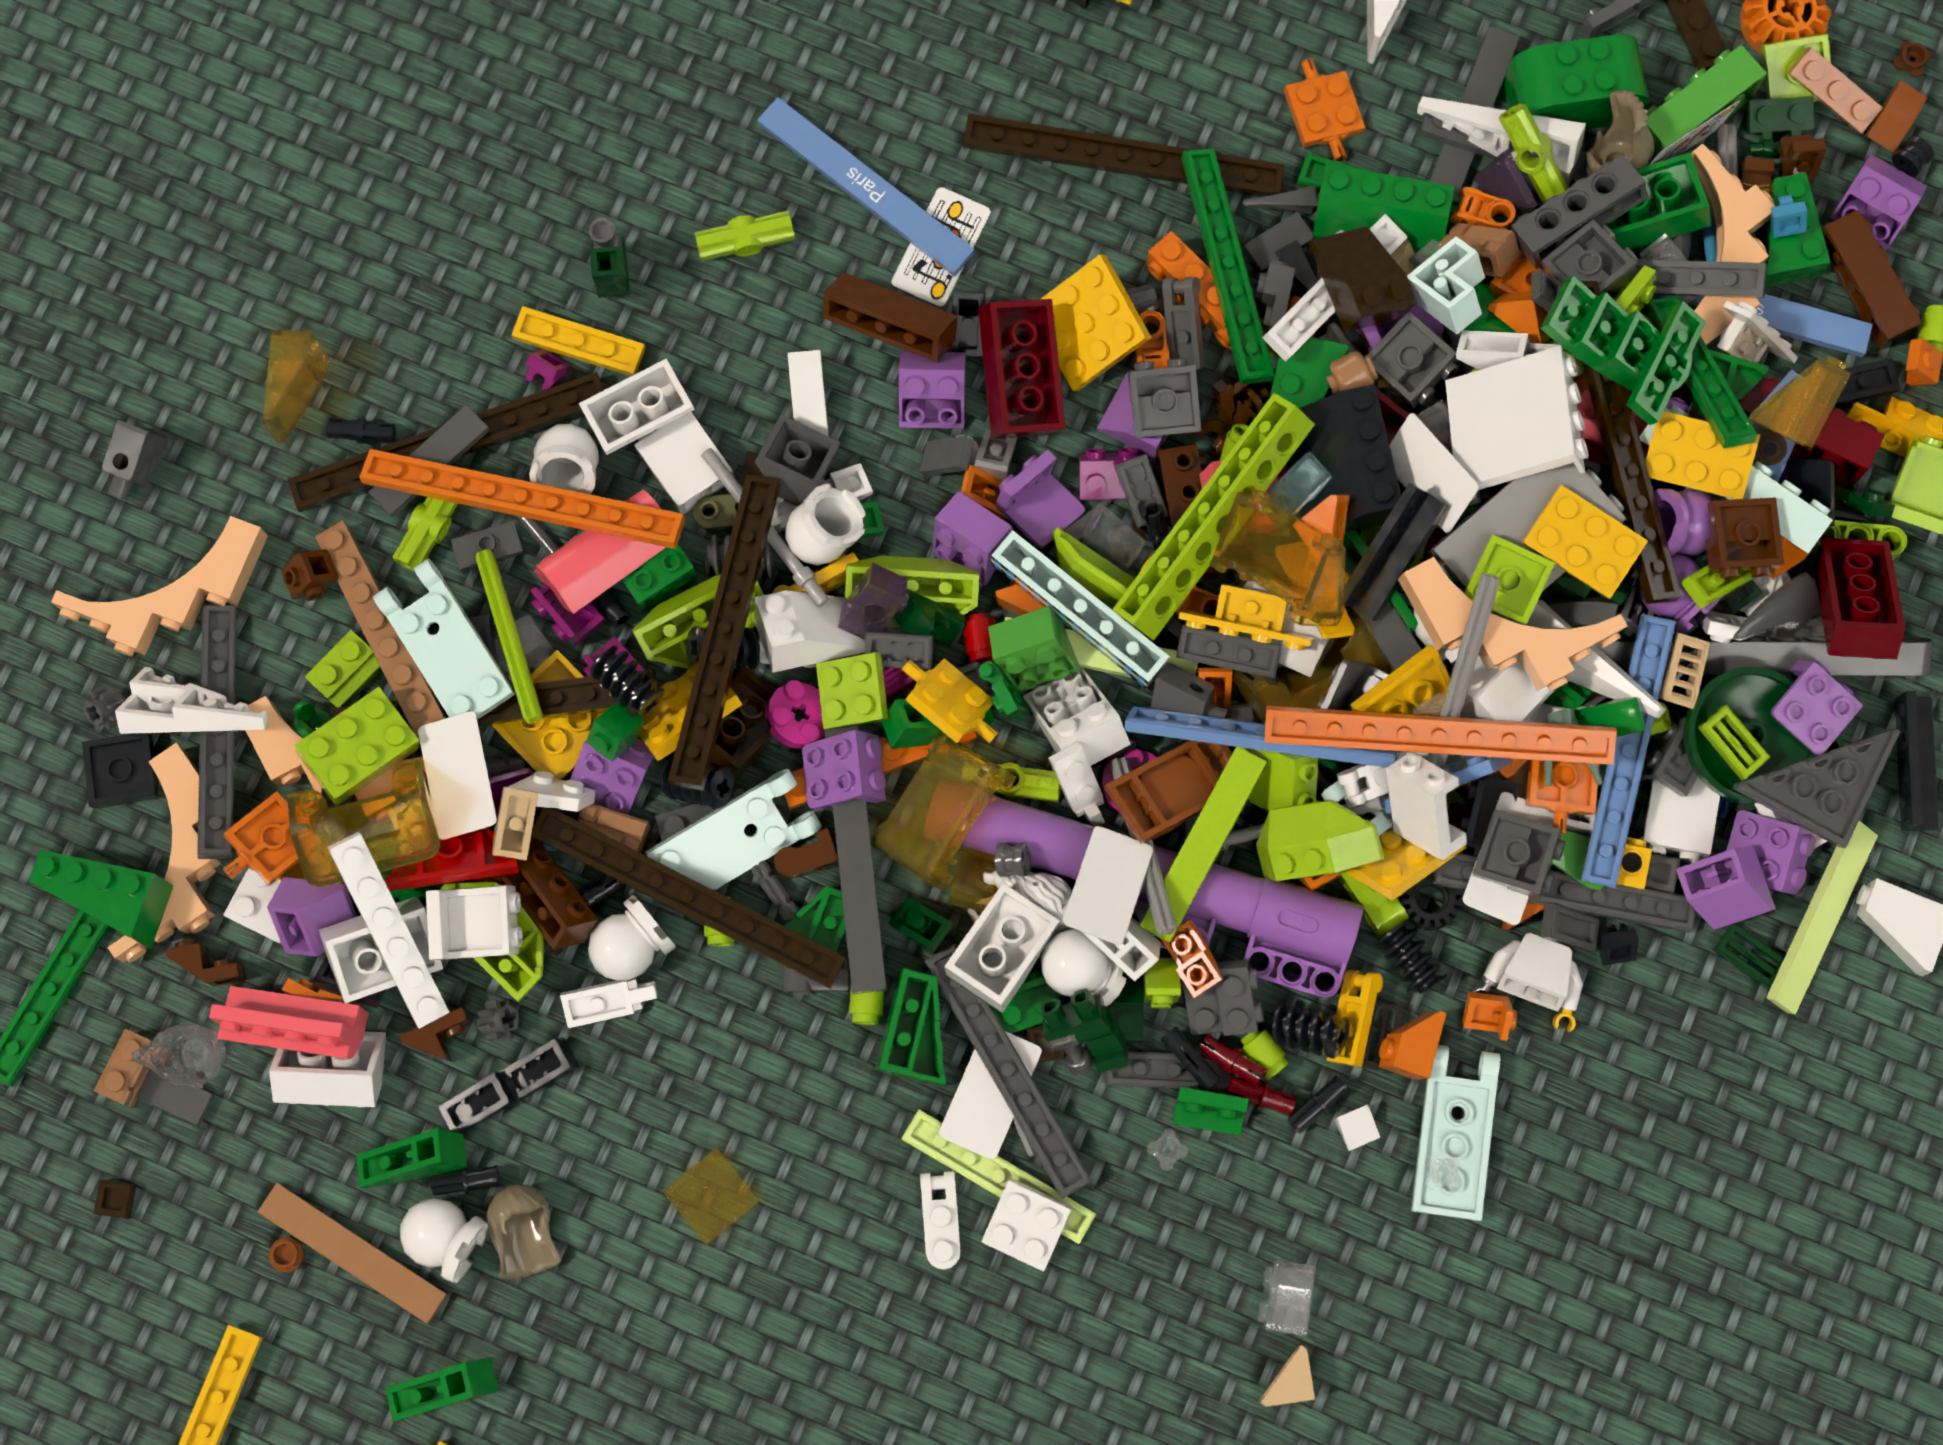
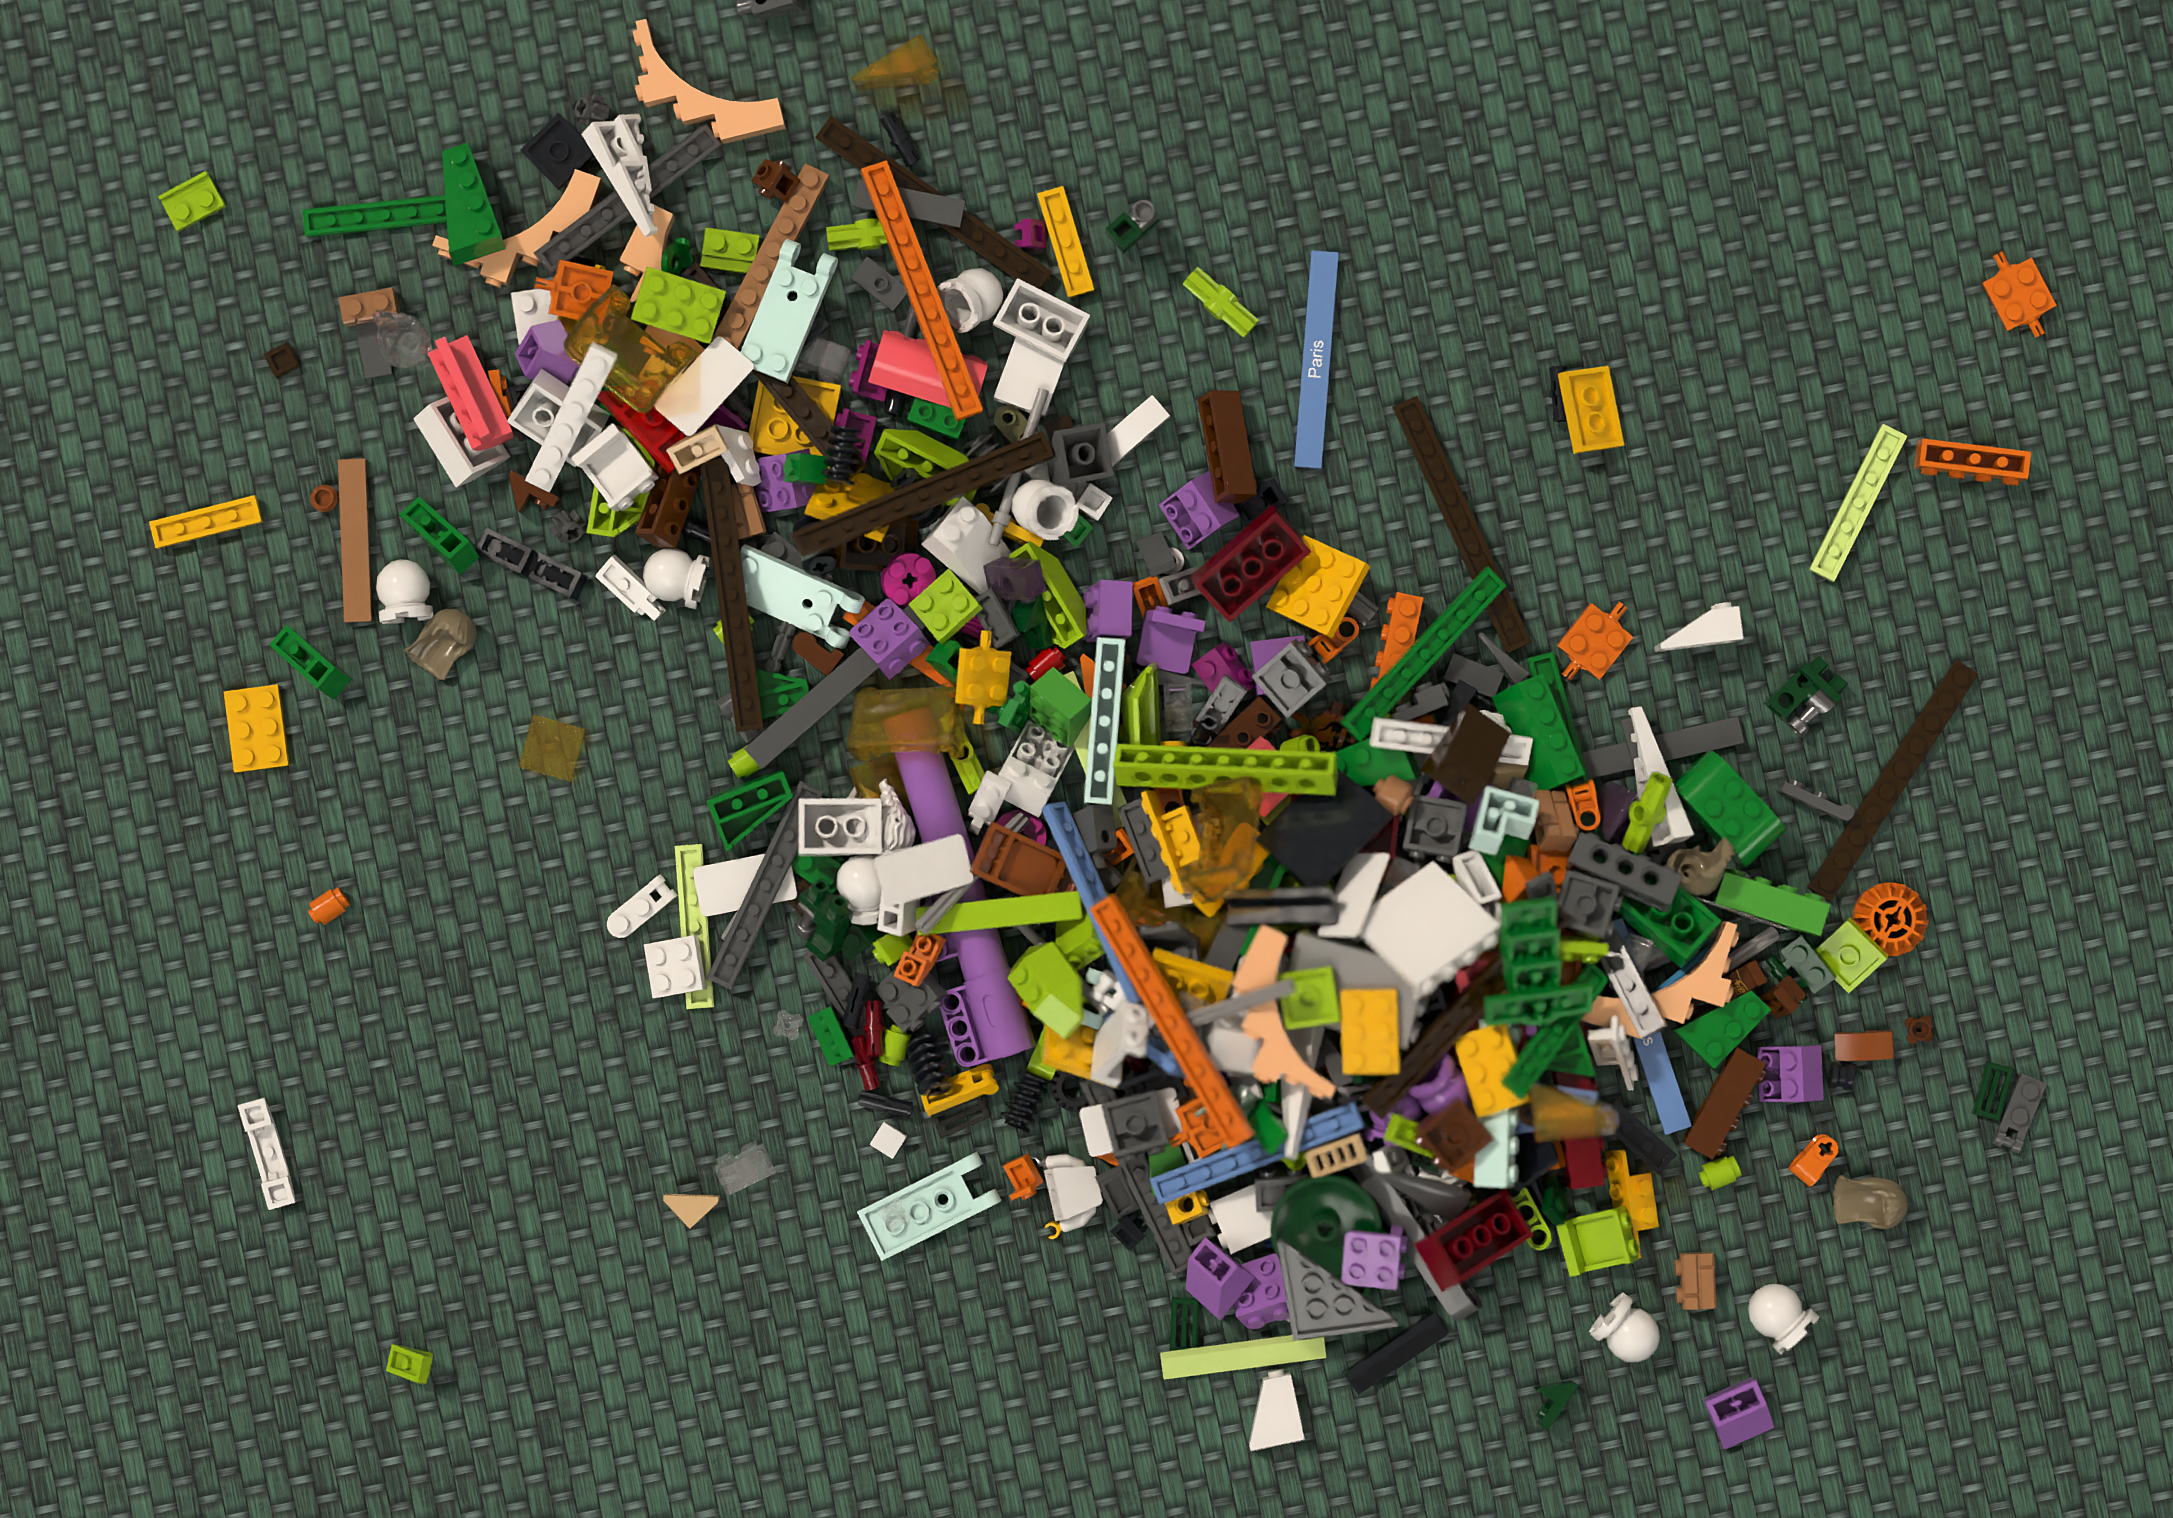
camera: 55 degrees right, 10 degrees up
reddish brown slope [165,940,247,987] -> none
black axle [430,1165,500,1196] -> none
lime axle [475,549,543,723] -> none
dark green slope [888,896,954,954] -> none
white sticker [892,188,990,306] -> none
dark grey wheel [995,842,1031,877] -> none
dark grey plate [1162,277,1205,369] -> none
clear light blue slope [1261,452,1332,527] -> none
orange slope [1295,494,1350,564] -> none
orange slope [1379,1011,1446,1080] -> none
lime tile [1698,705,1770,780] -> none
dark azure tile [1771,194,1807,238] -> none
nougat plate [1787,47,1883,133] -> none
orange bracket [1906,338,1943,386] -> none

